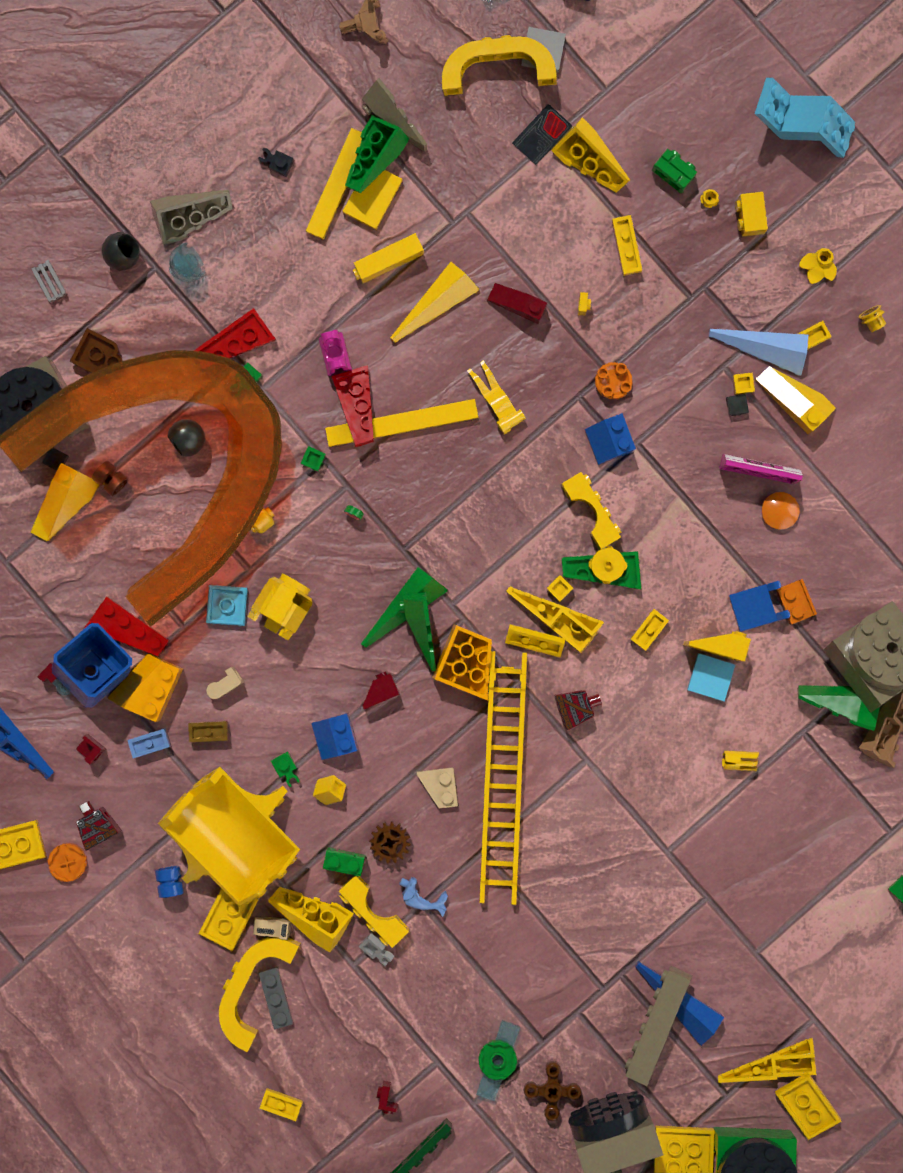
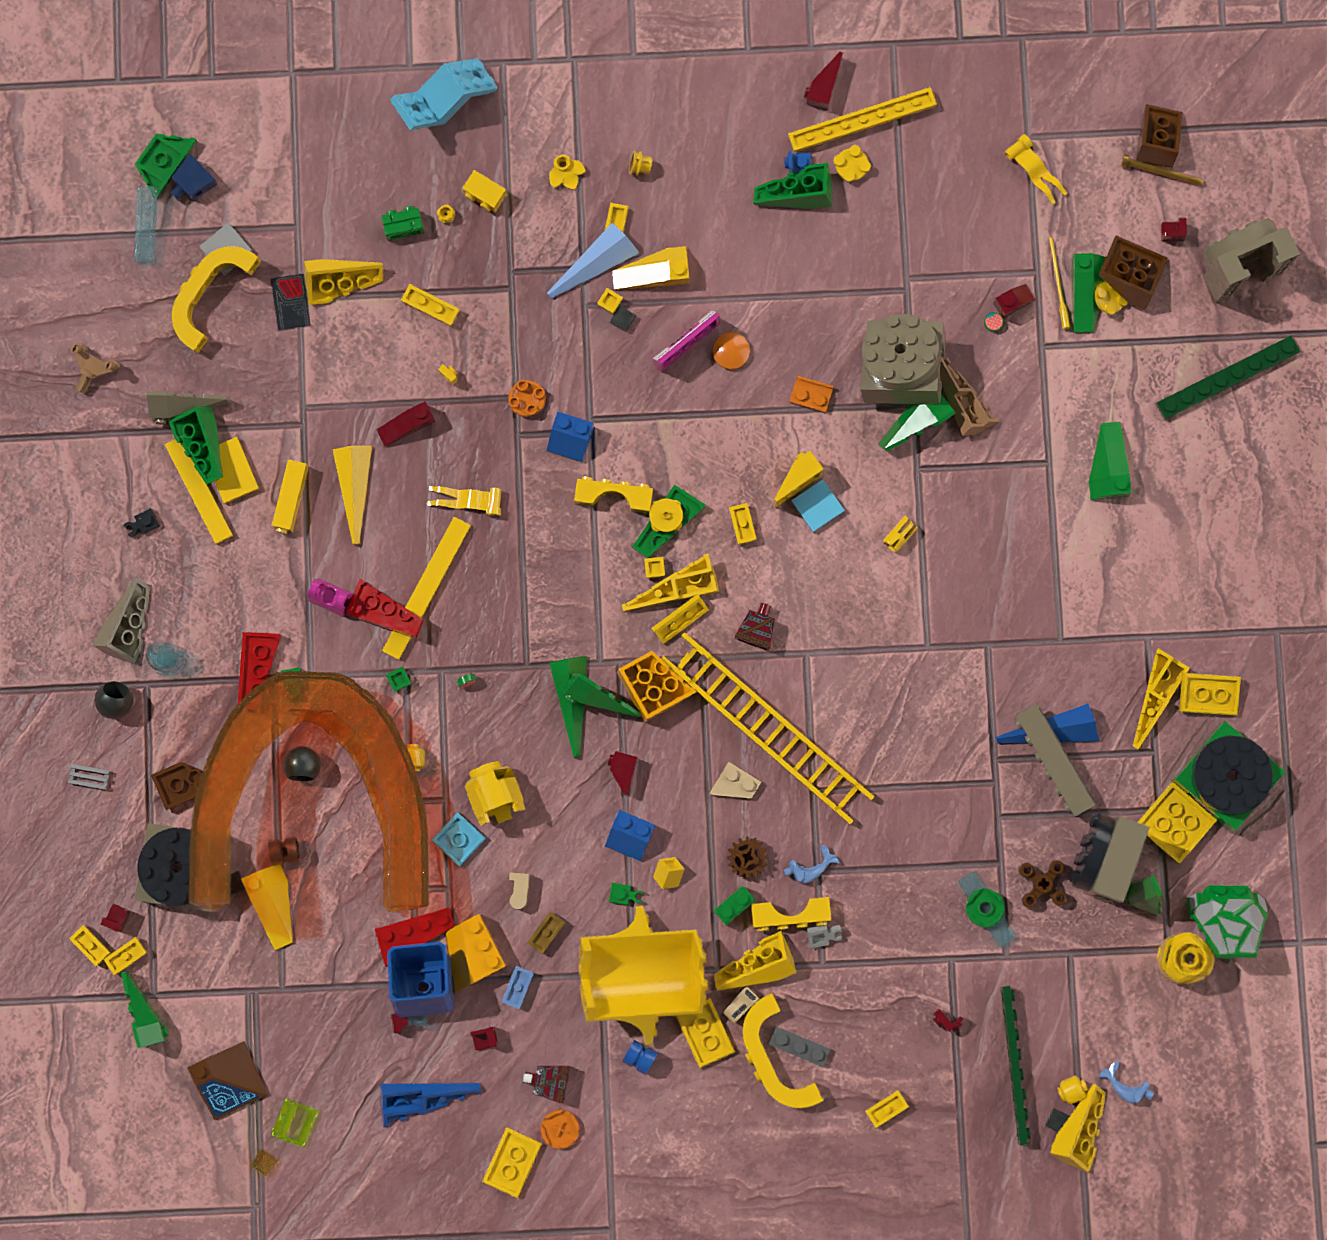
camera: 50 degrees left, 5 degrees down
blue flag [729,581,790,632] -> none

